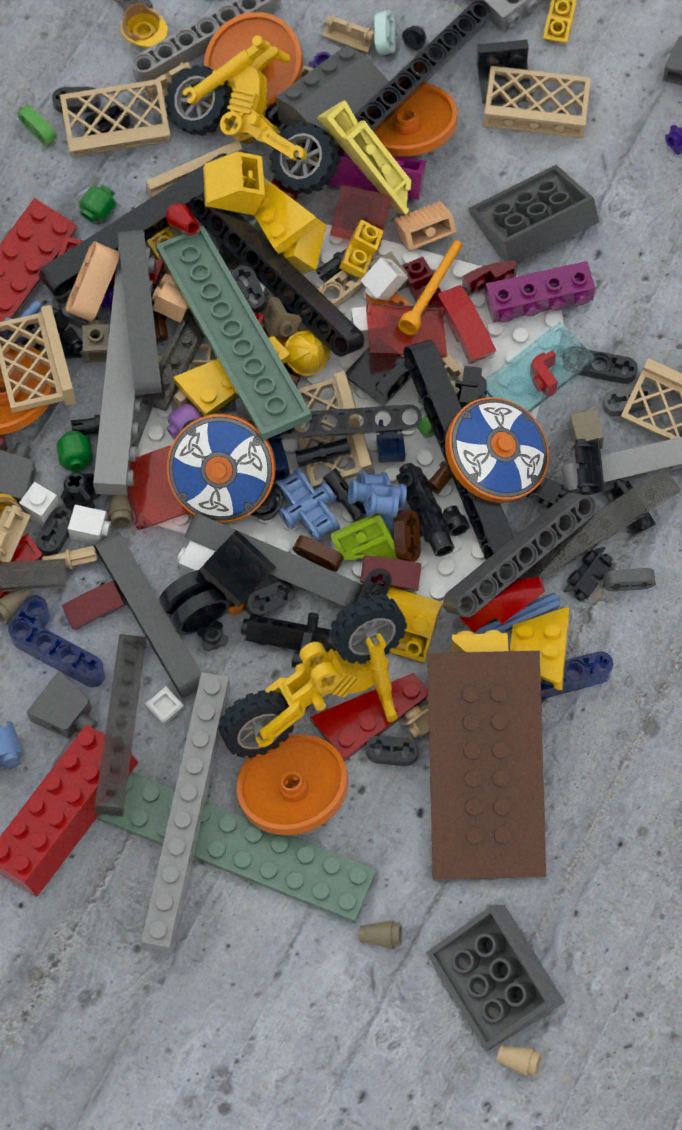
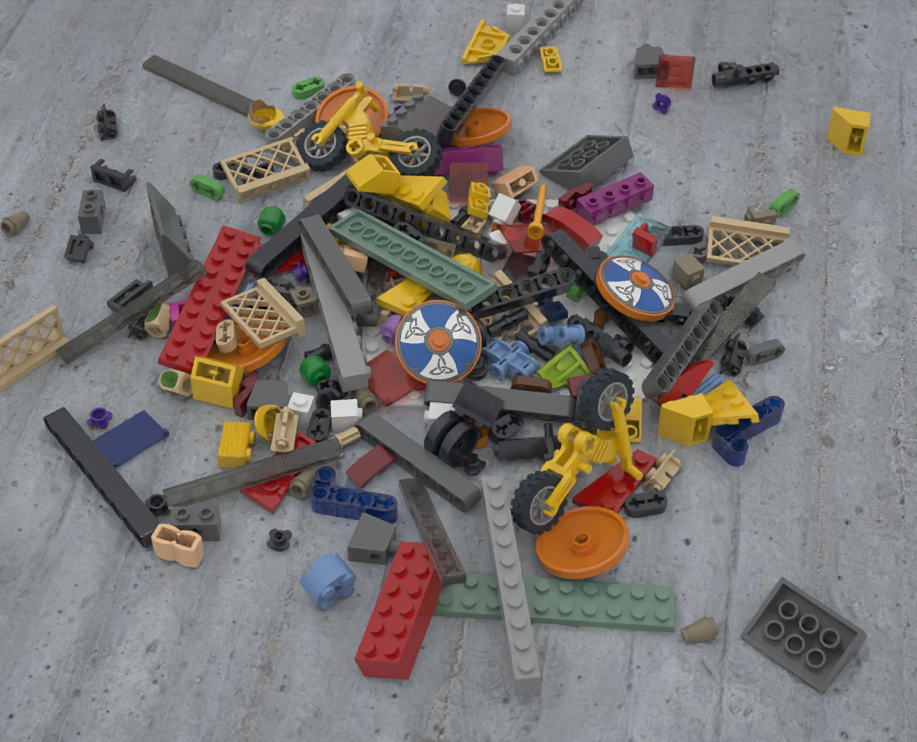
camera: 20 degrees left, 20 degrees down
light nougat beam [66,241,120,322] -> none
white tile [145,686,185,726] -> none
red cone [166,203,200,235] -> none
light yellow wedge [317,100,411,214] -> none
light aqua beam [374,10,396,56] -> none
reddish brown plate [427,651,546,879] -> none
black bracket [476,40,532,104] -> none
tan fence [483,66,591,138] -> none
tan cone [497,1045,542,1077] -> none
black hinge [573,438,605,495] -> none

